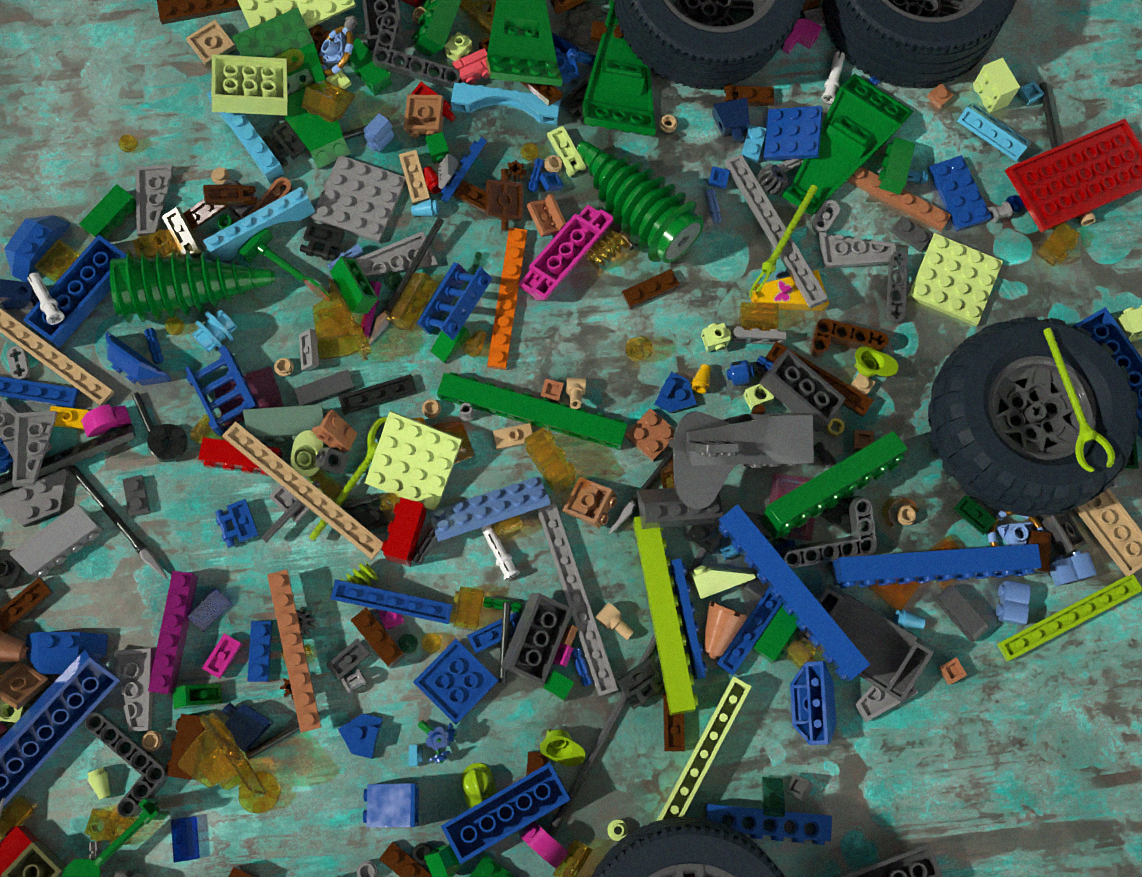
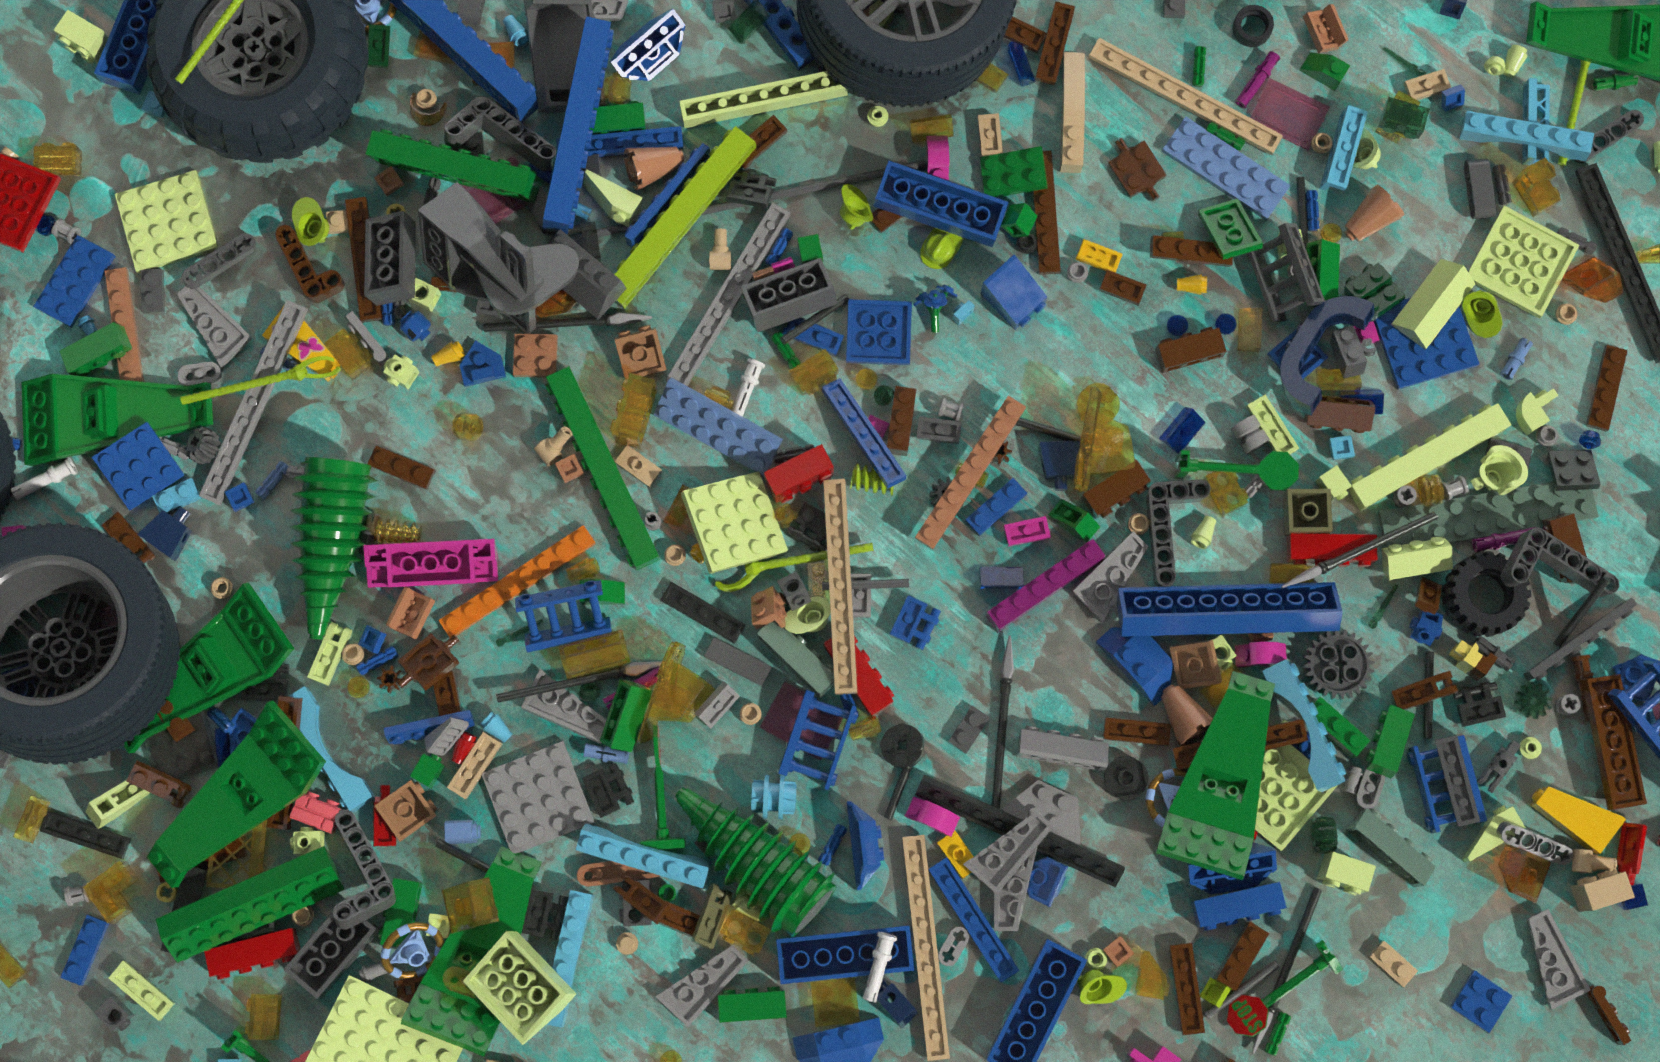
camera: 130 degrees left, 5 degrees up
blue plate [338,714,383,759] -> none

